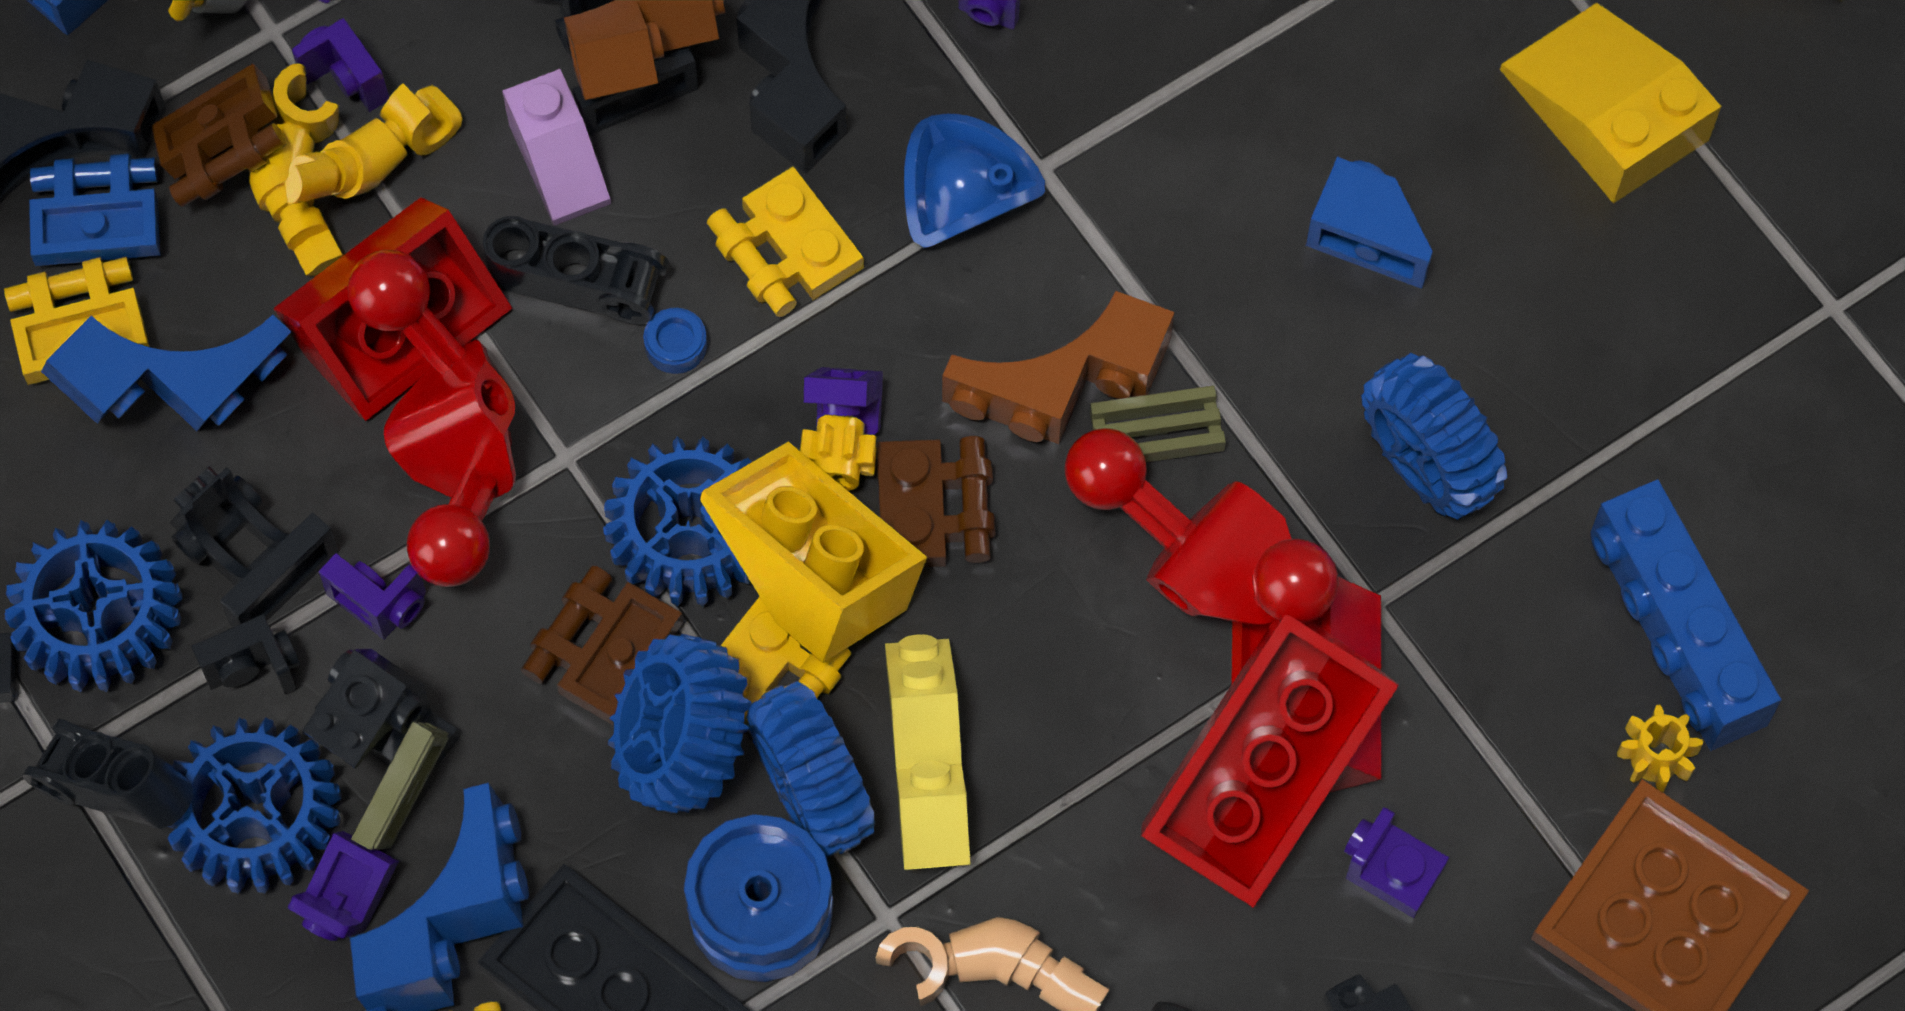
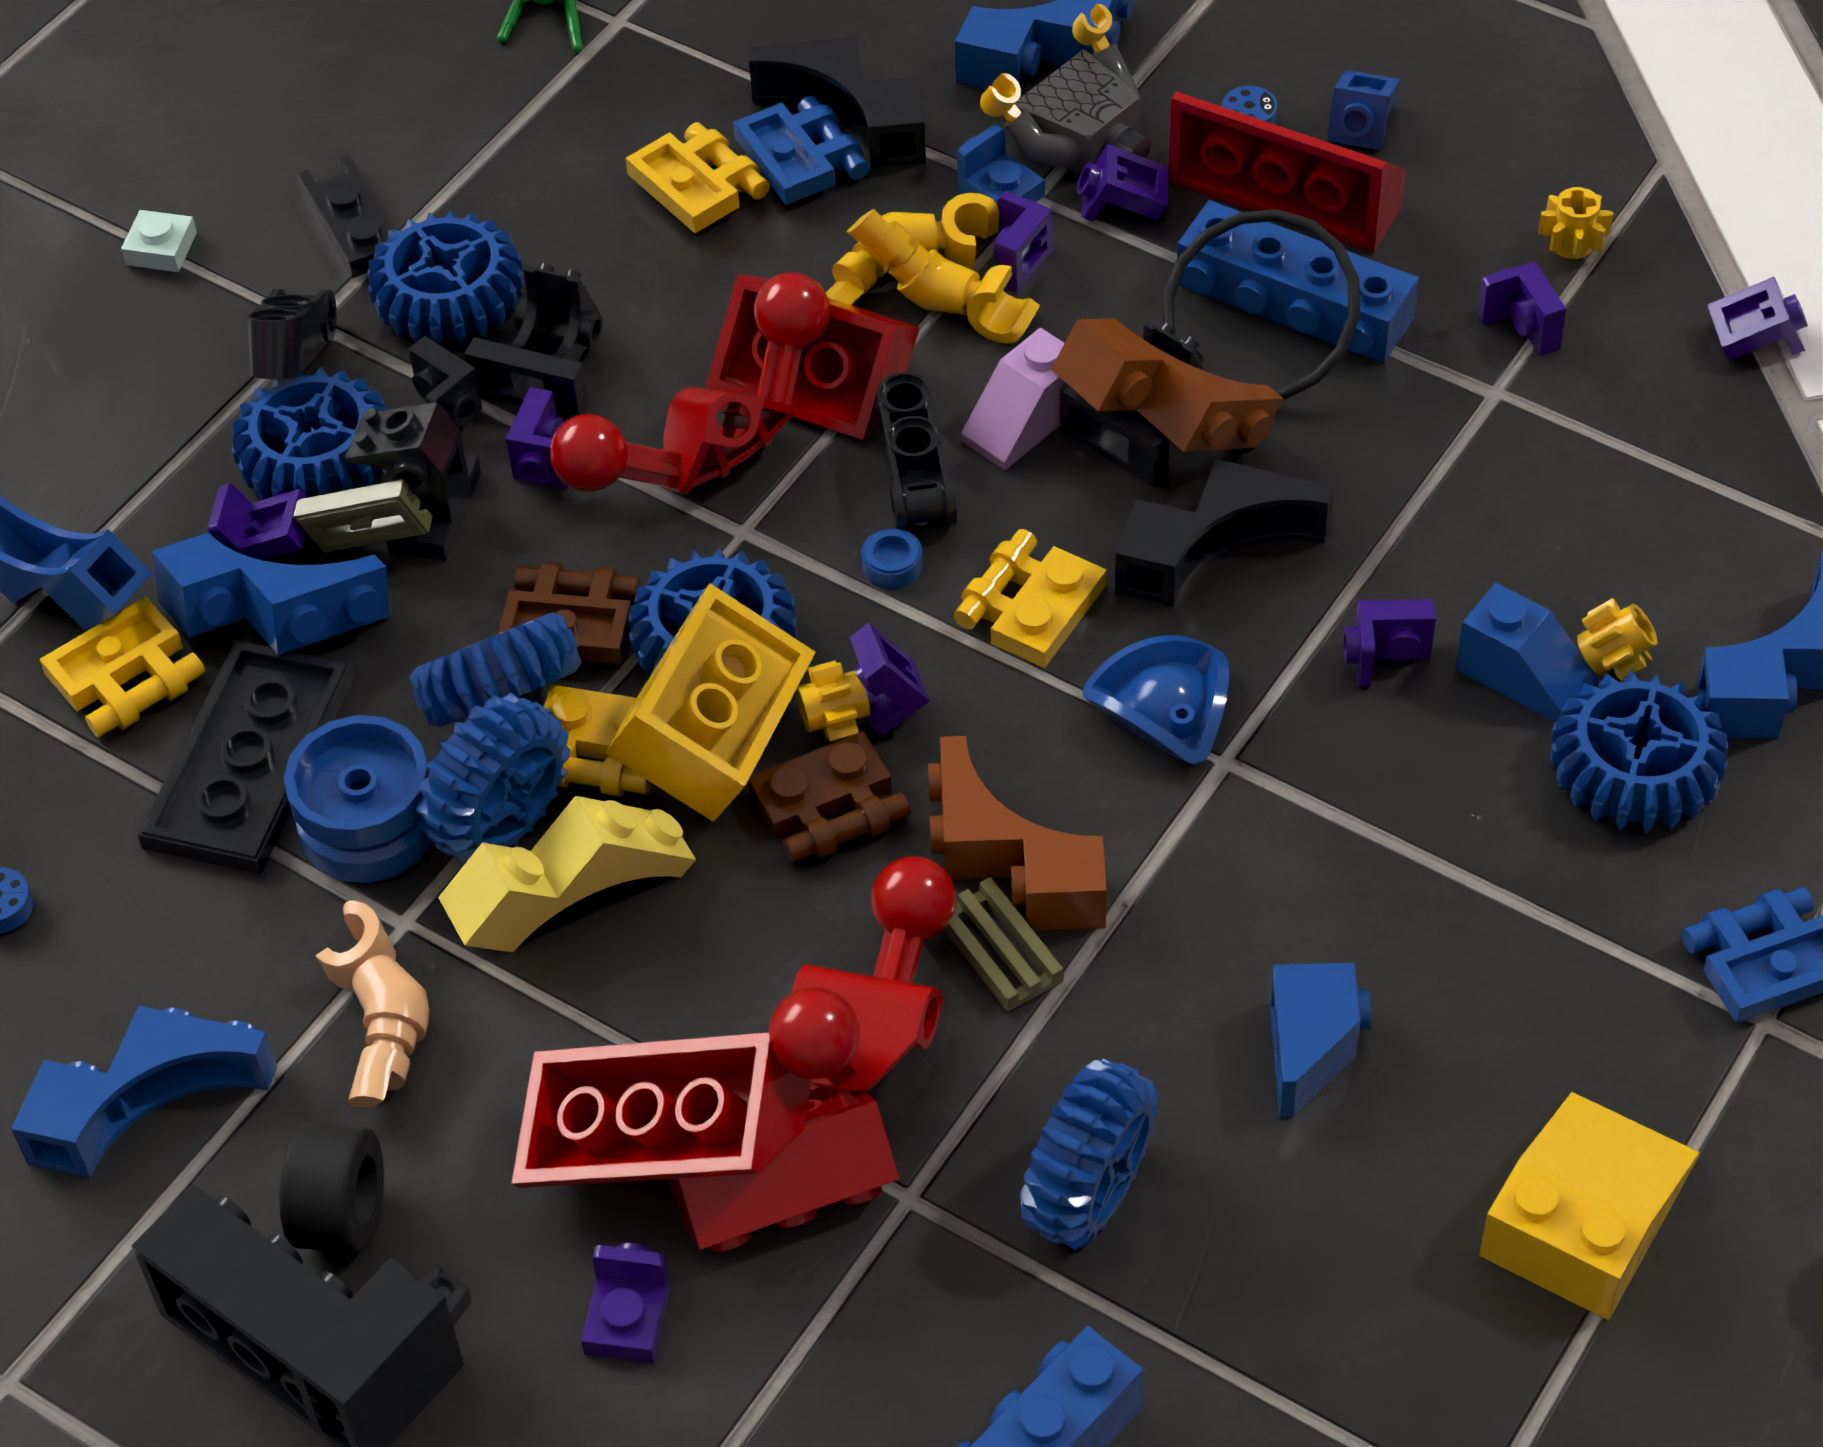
camera: 70 degrees right, 15 degrees down
blue arch [41,314,291,431] -> none
reddish brown plate [151,63,287,207] -> none
none -> blue bracket [957,124,1045,206]

